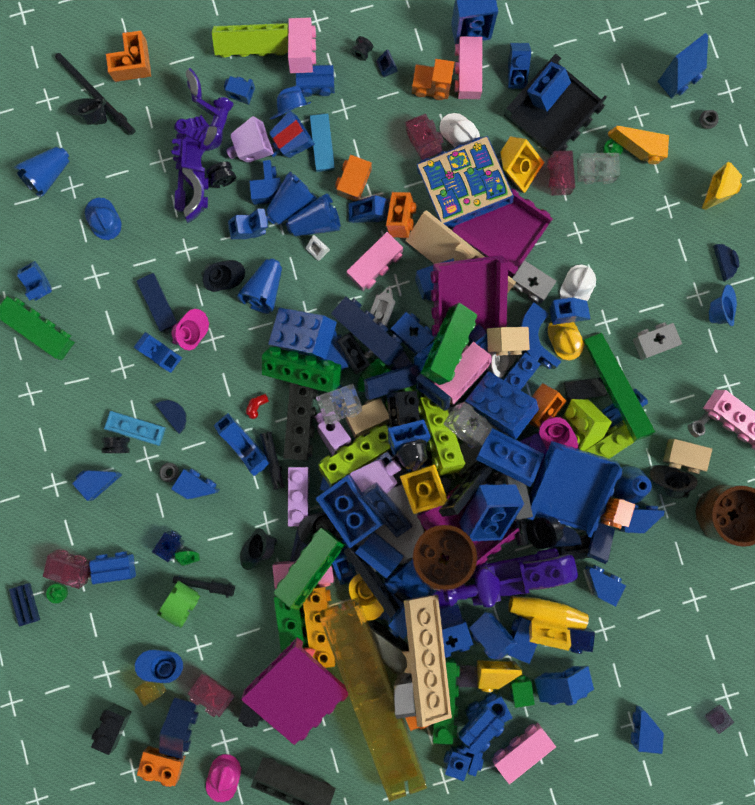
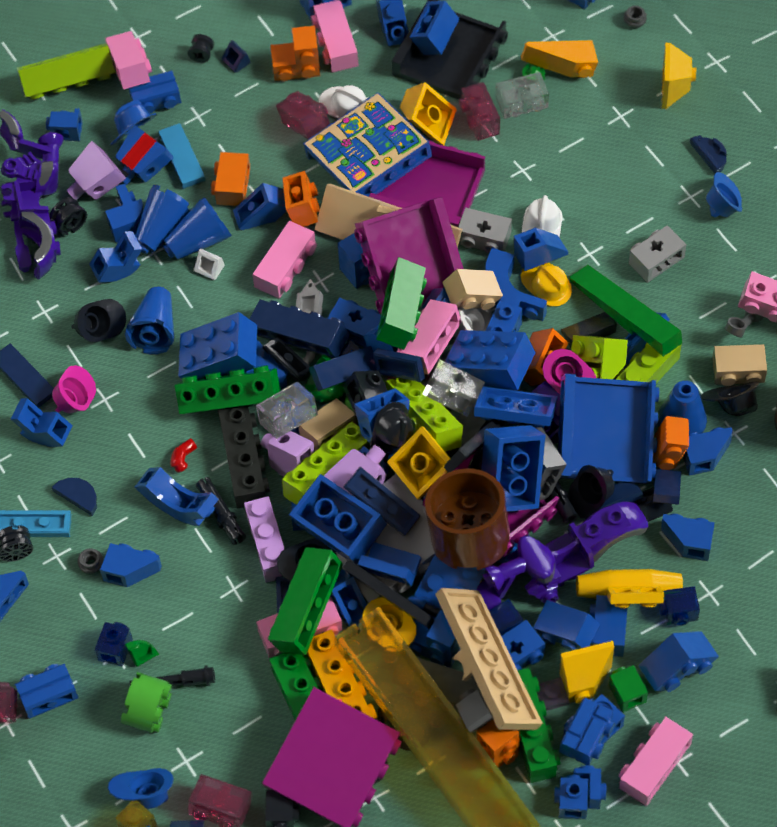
camera: 15 degrees left, 25 degrees down
black piece [240,528,277,570] -> none

